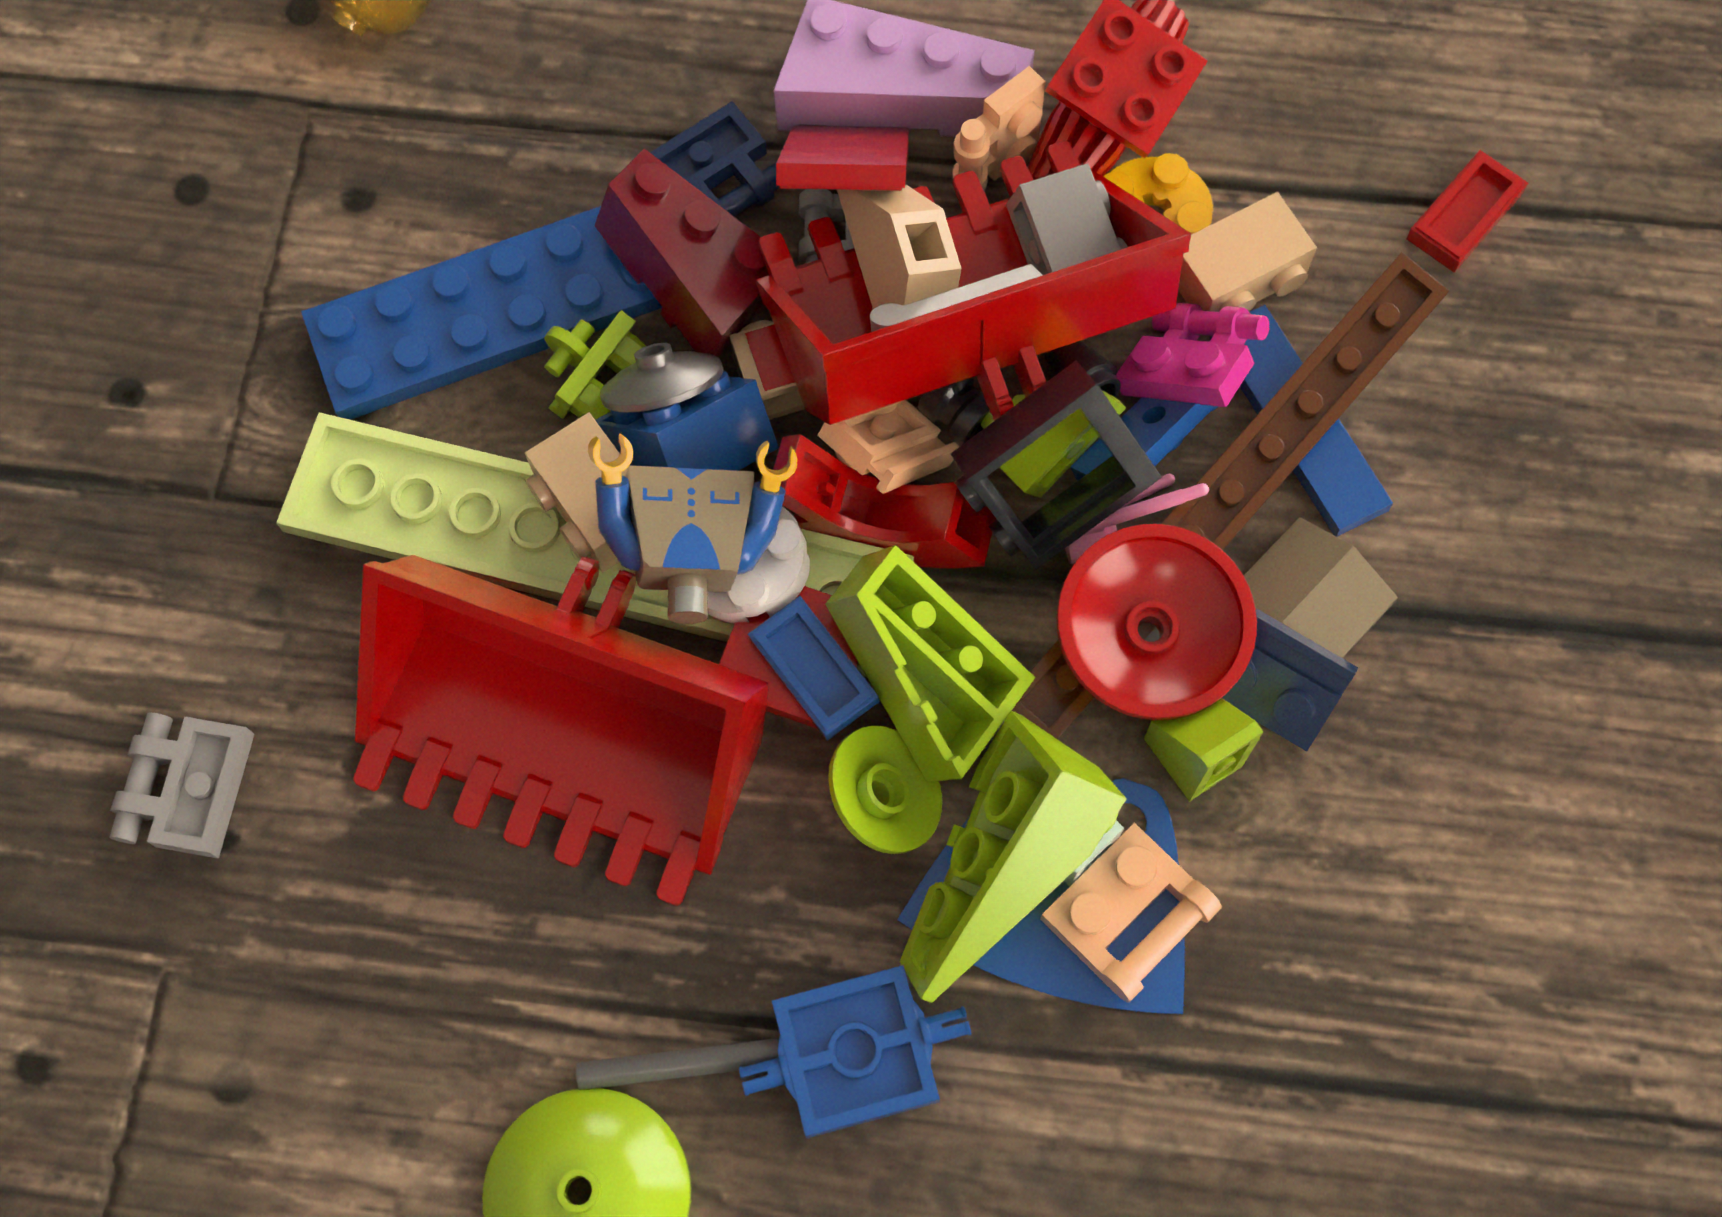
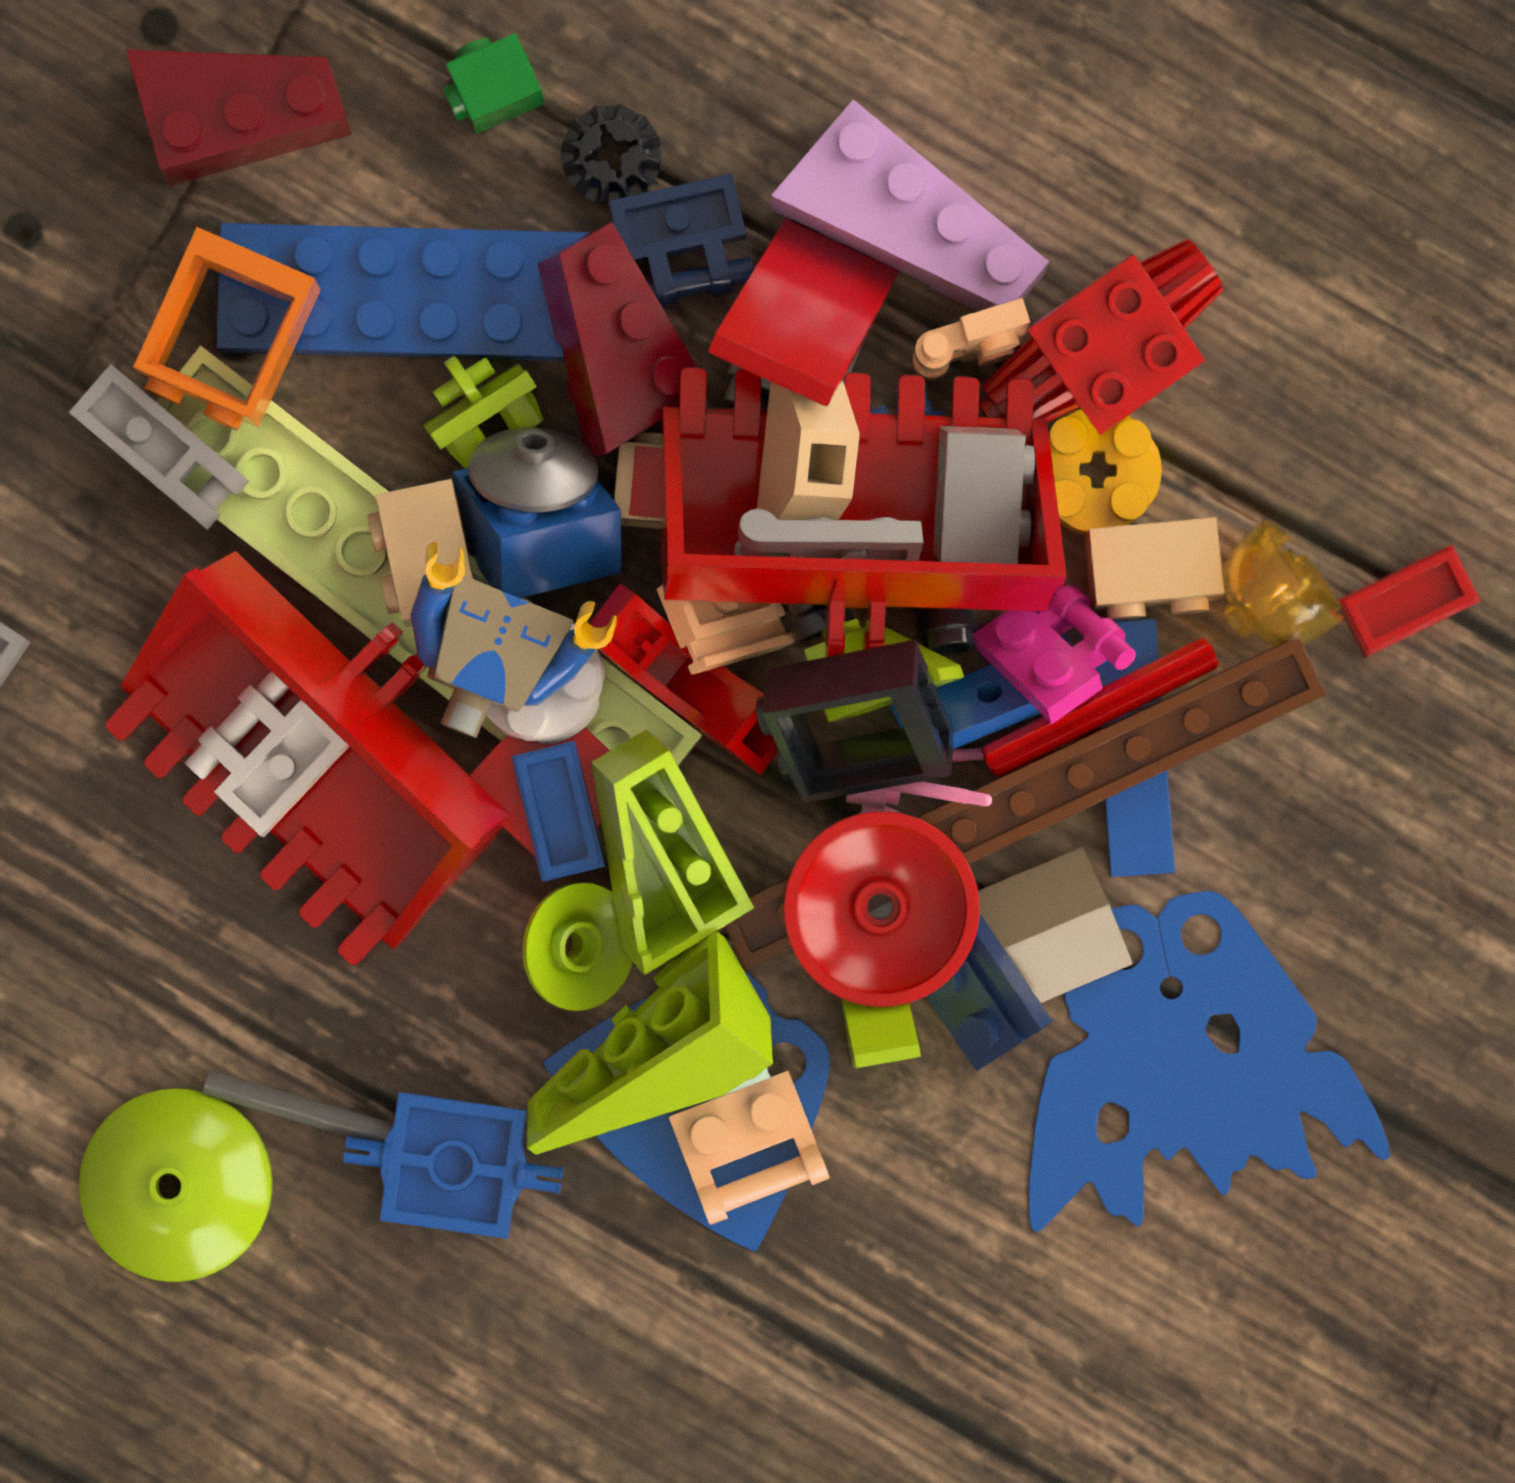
camera: 15 degrees right, 15 degrees up
none -> light grey plate [69,364,249,530]
none -> dark red wedge [126,49,352,186]
none -> orange window [133,227,321,431]
none -> white plate [185,671,349,837]
none -> green brick [442,33,544,134]
none -> black gear [561,104,662,205]
none -> red axle [981,638,1218,776]
none -> blue piece [1029,891,1390,1232]
none -> clear yellow cylinder [1222,519,1344,646]

